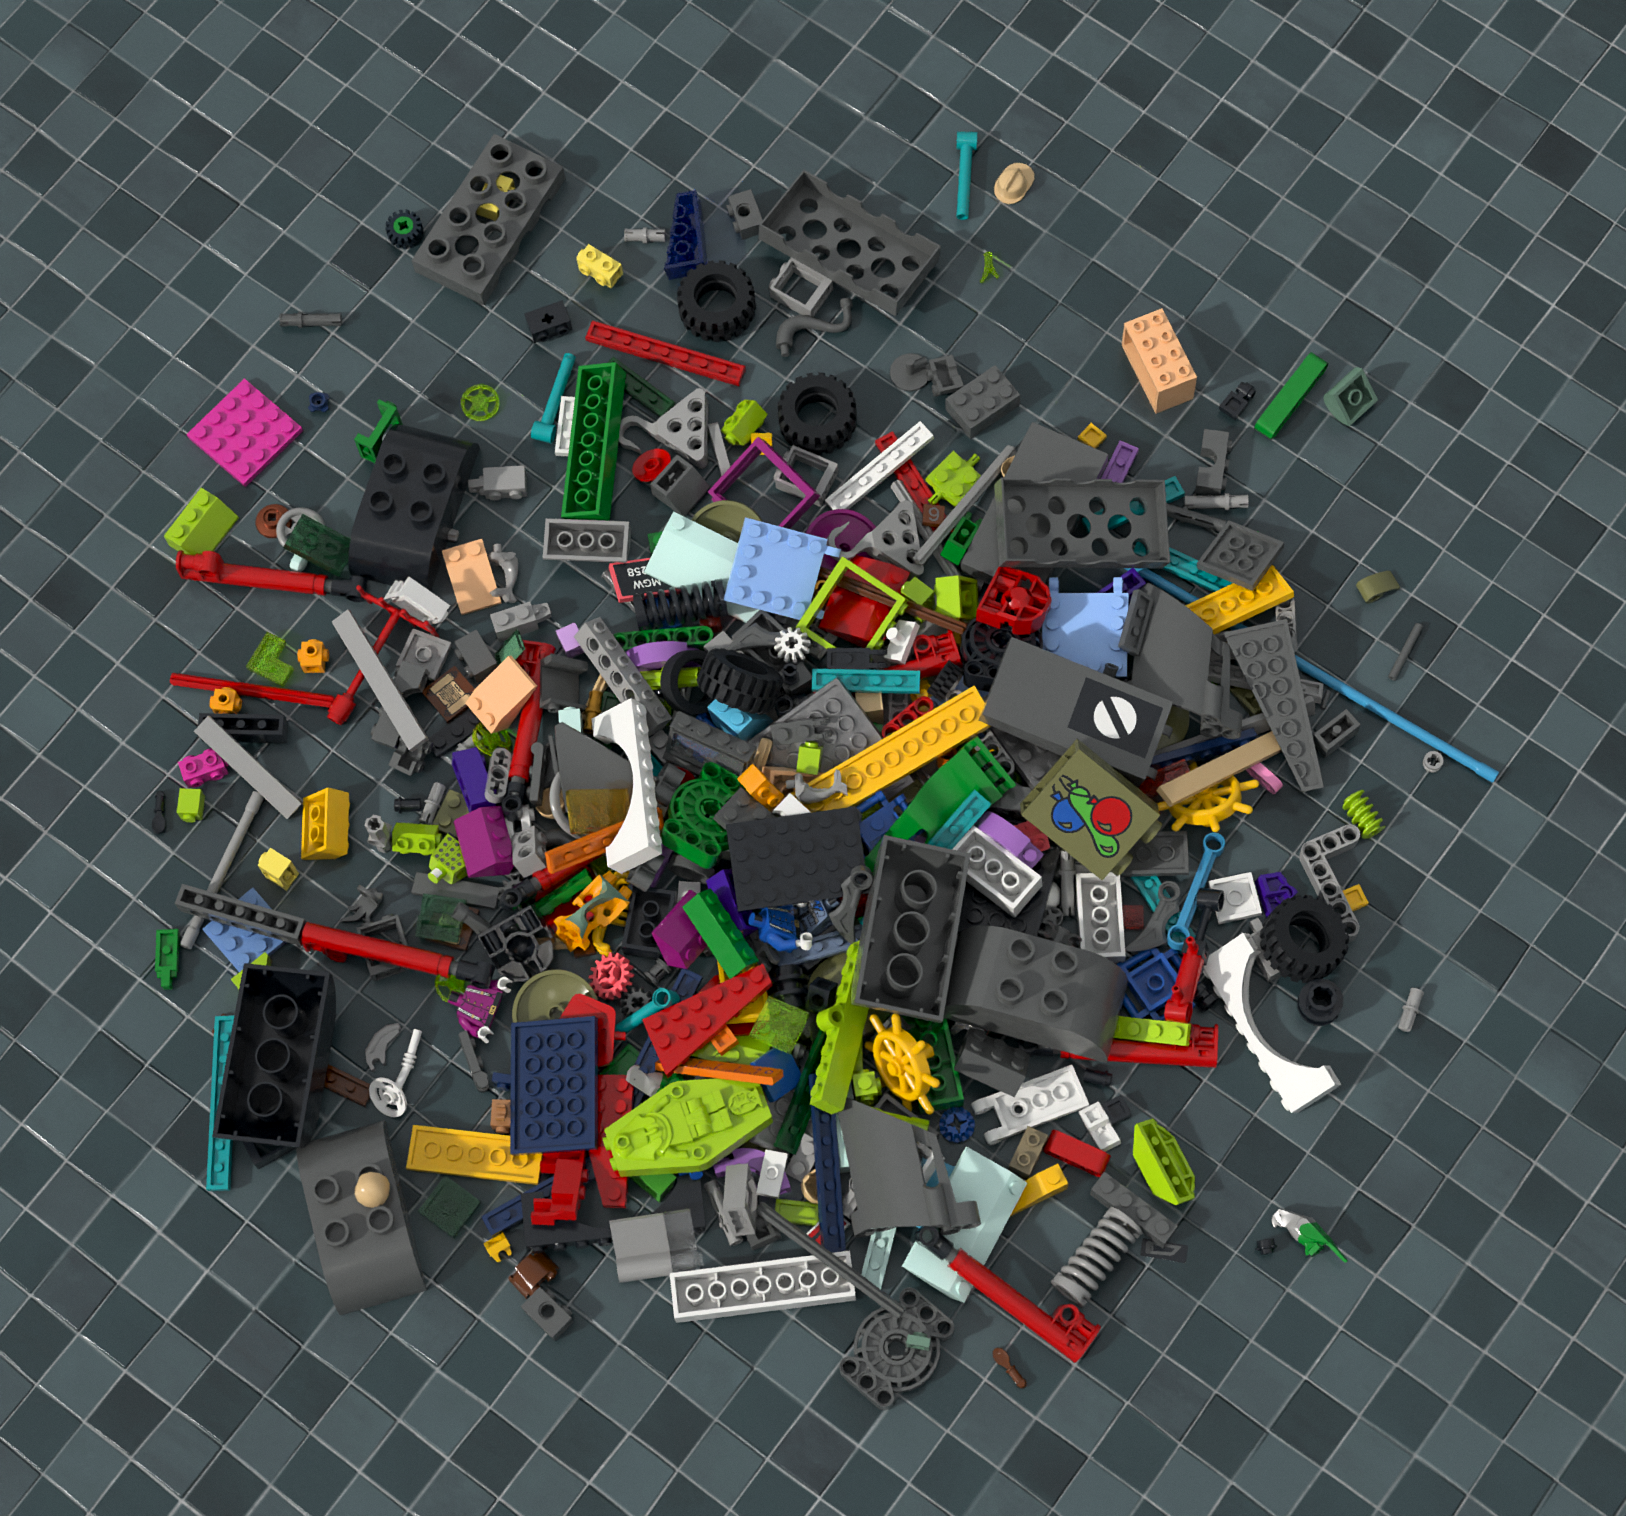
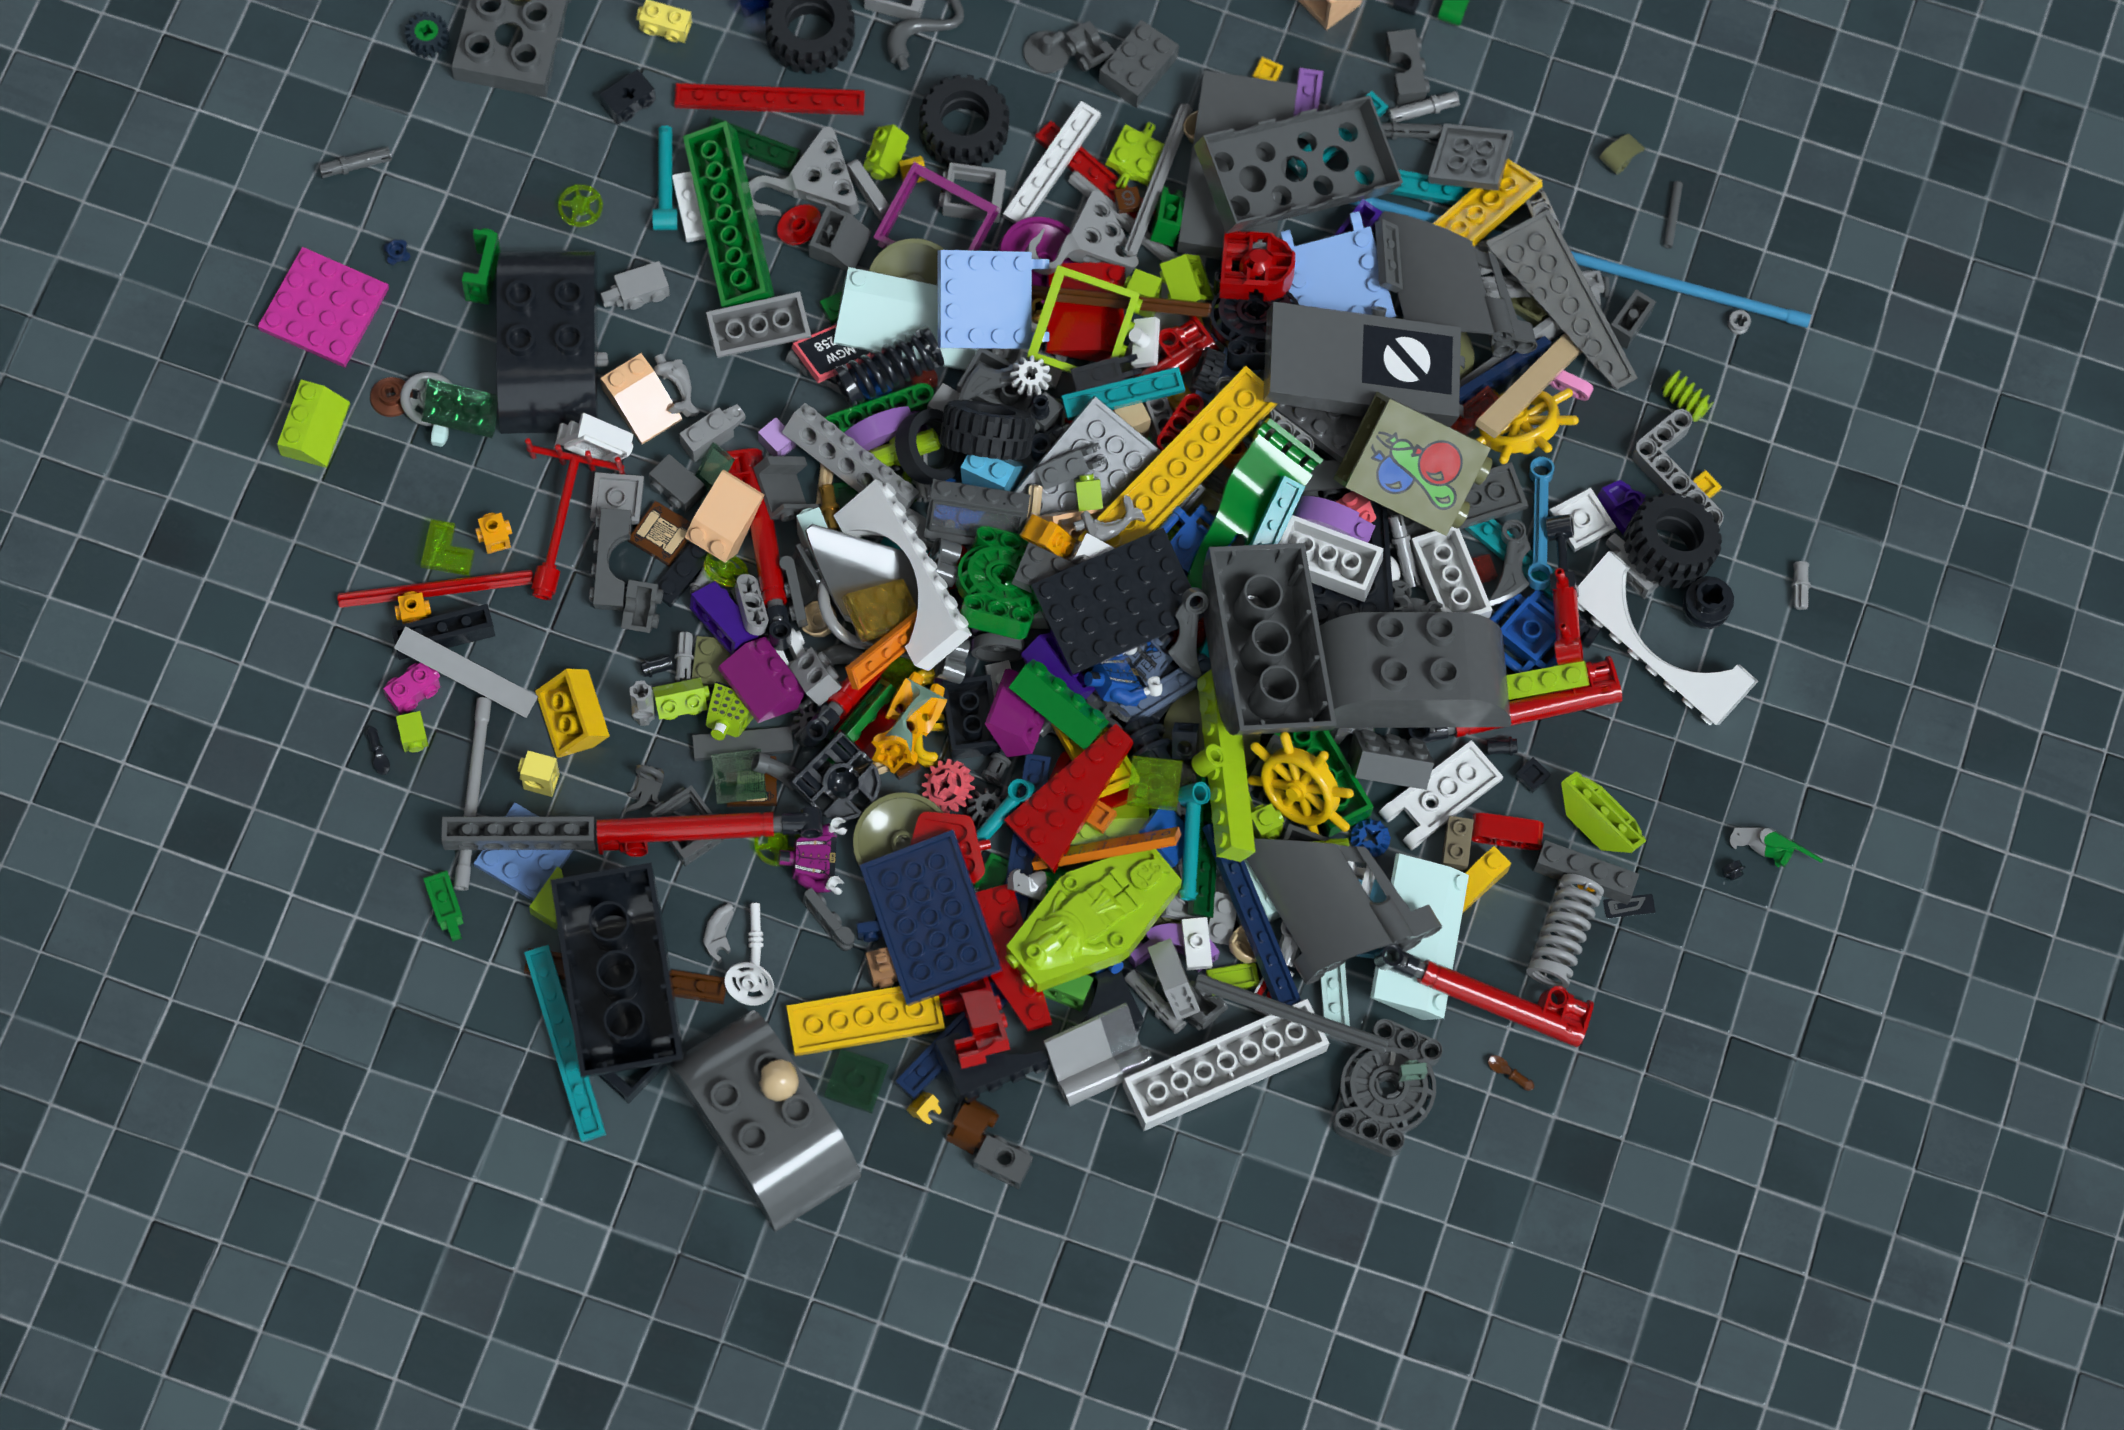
camera: 30 degrees left, 0 degrees up
red piece [176,550,368,602] -> none
light grey tile [332,609,429,752] -> none
white slope [1079,1102,1121,1152] -> none
none -> teal piece [1178,782,1211,901]

